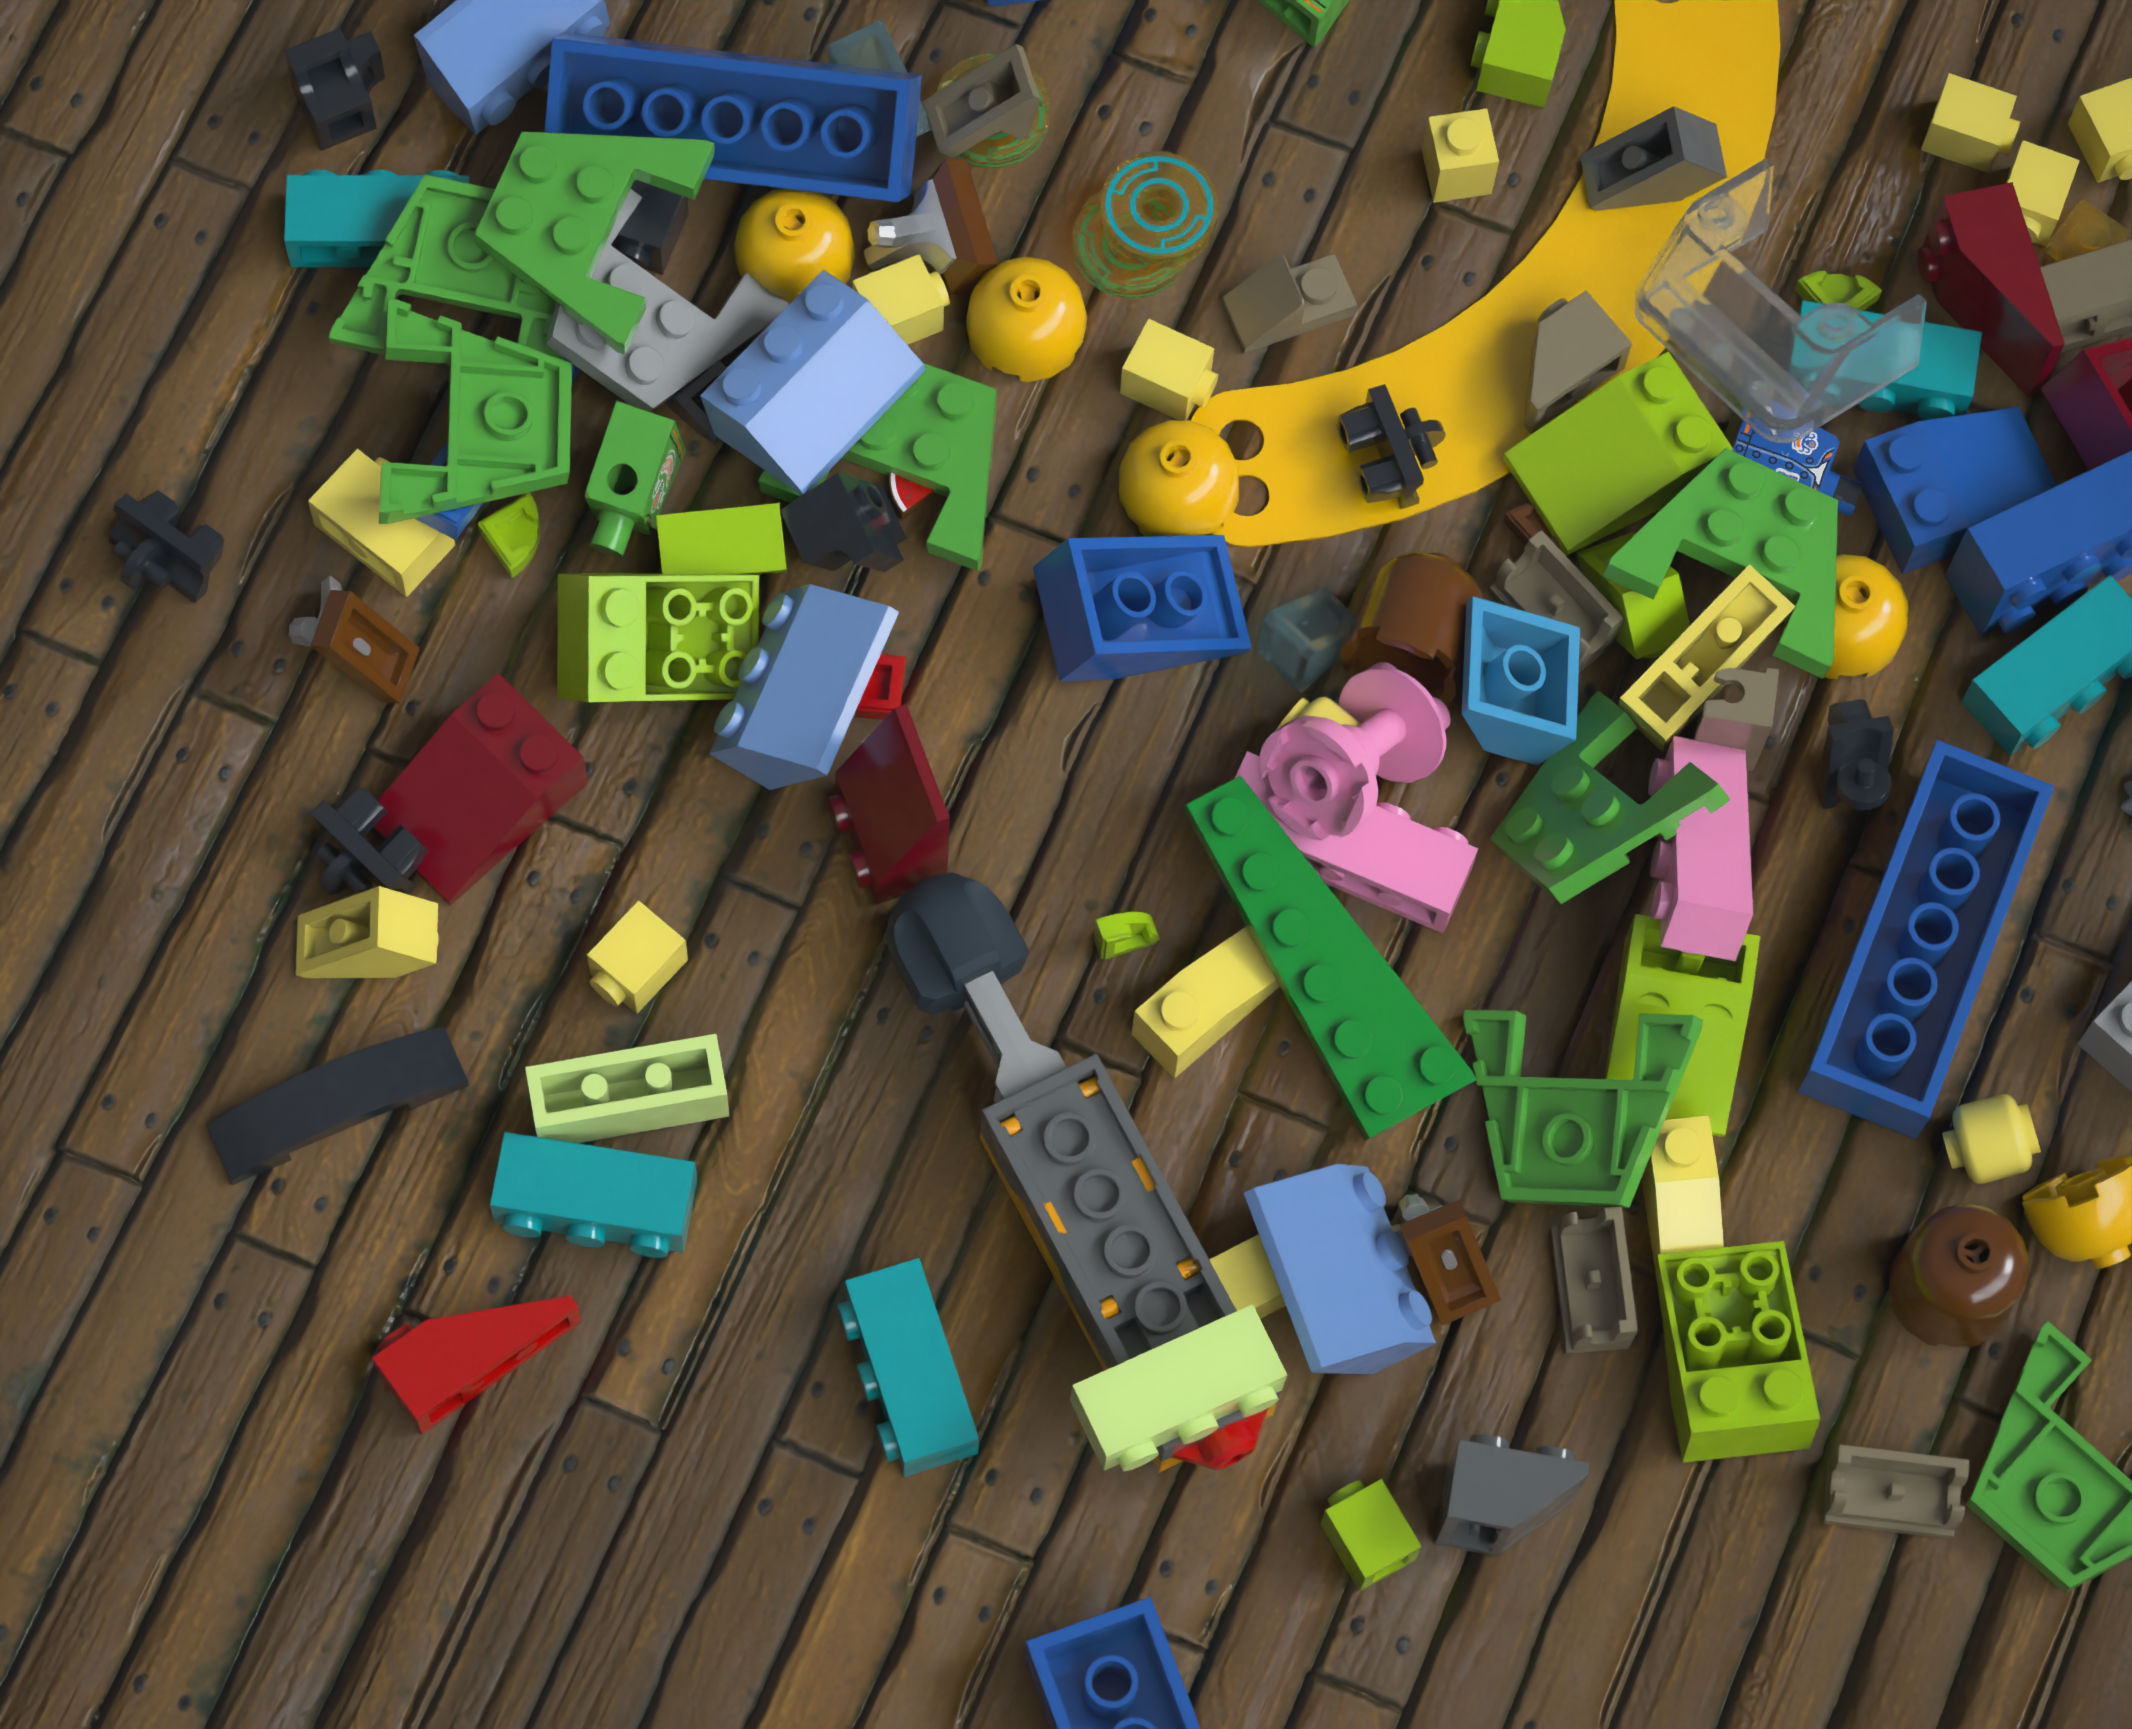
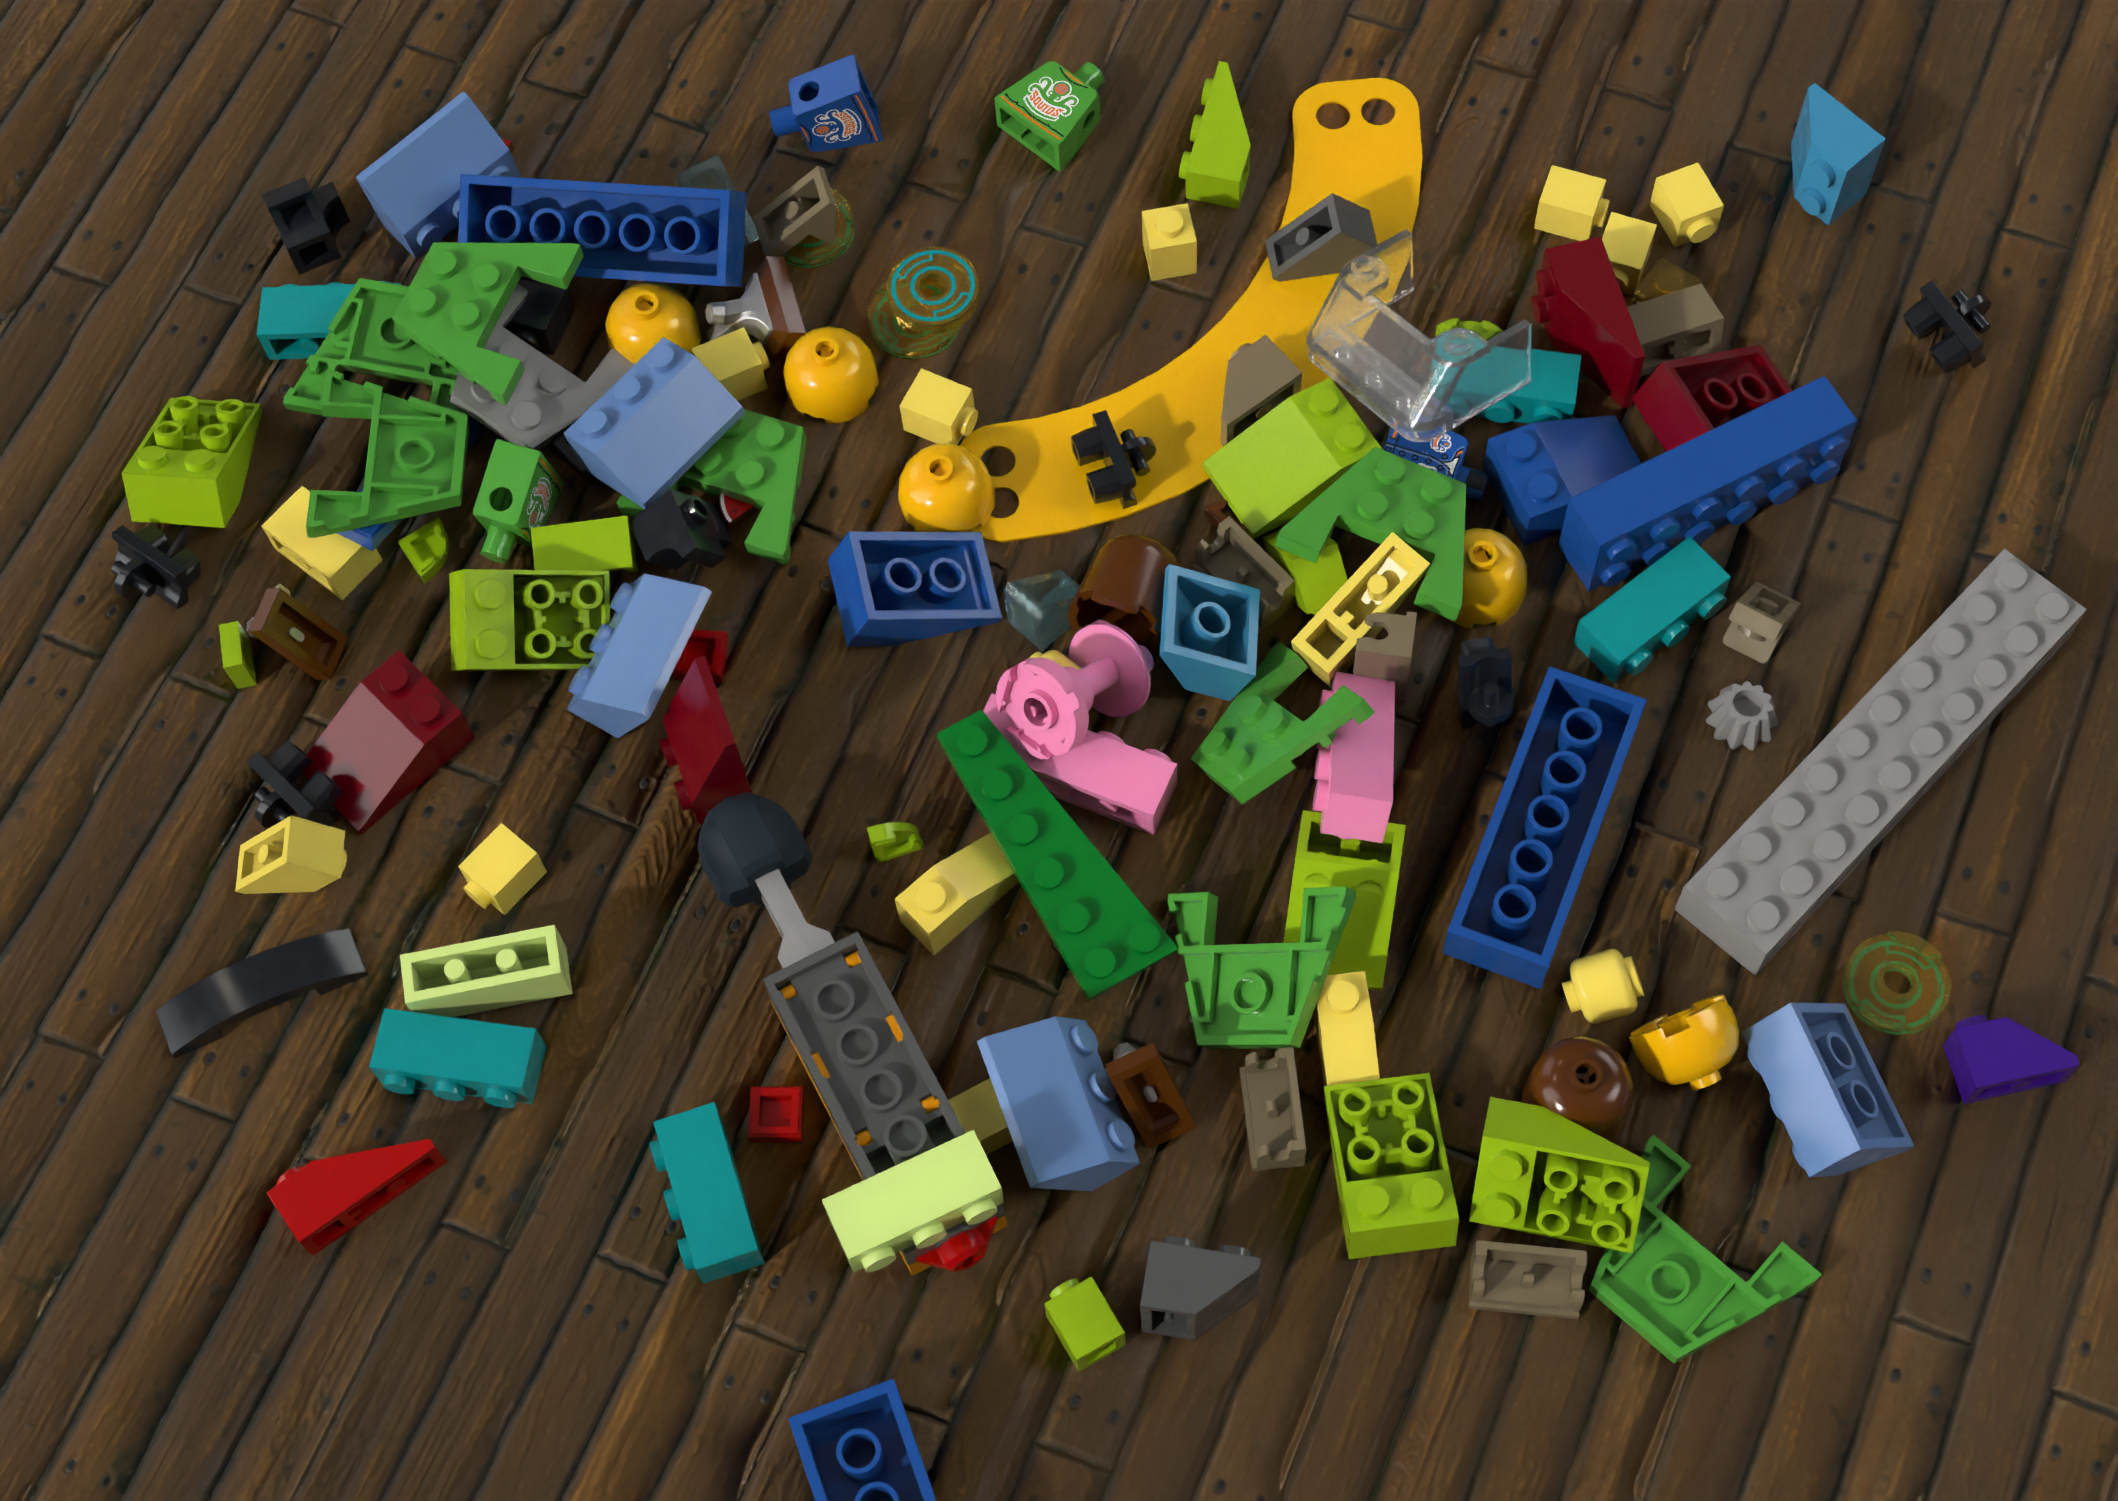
camera: 10 degrees right, 5 degrees down
dark tan slope [1222,254,1357,353] -> none
none -> lime slope [122,396,262,528]
none -> lime tile [219,621,257,689]
none -> red tile [748,1086,805,1143]
none -> lime slope [1469,1097,1650,1253]

